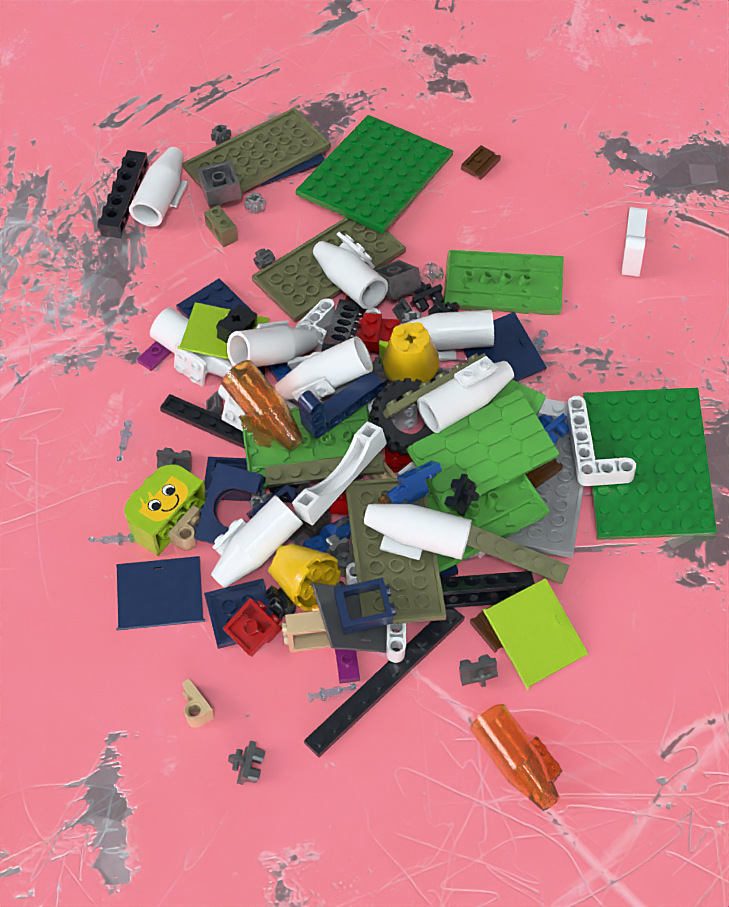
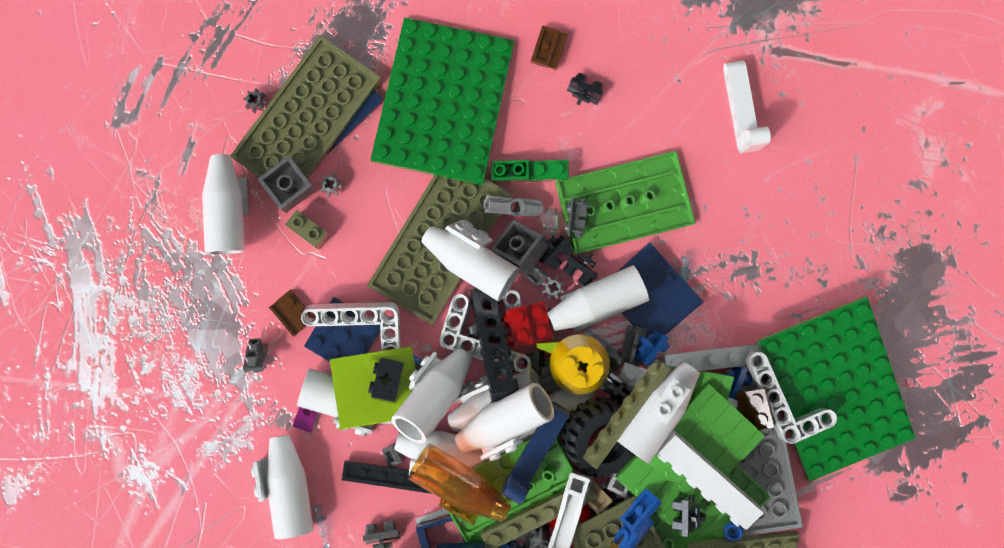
camera: 25 degrees left, 30 degrees up
black brick [97,150,149,239] -> none
dark grey gear [253,248,275,269] -> none
none -> dark grey hips [243,338,268,373]
none -> white piece [251,435,314,539]
none -> reddish brown plate [269,290,315,337]
none -> white beam [301,302,401,351]
none -> light grey piece [484,196,543,217]
none -> green slope [491,160,569,182]
none -> dark grey hinge [565,197,588,238]
none -> black hips [567,73,603,105]
none -> white brick [657,429,763,530]
none -> blue plate [723,521,743,541]
none -> plate [736,387,776,430]

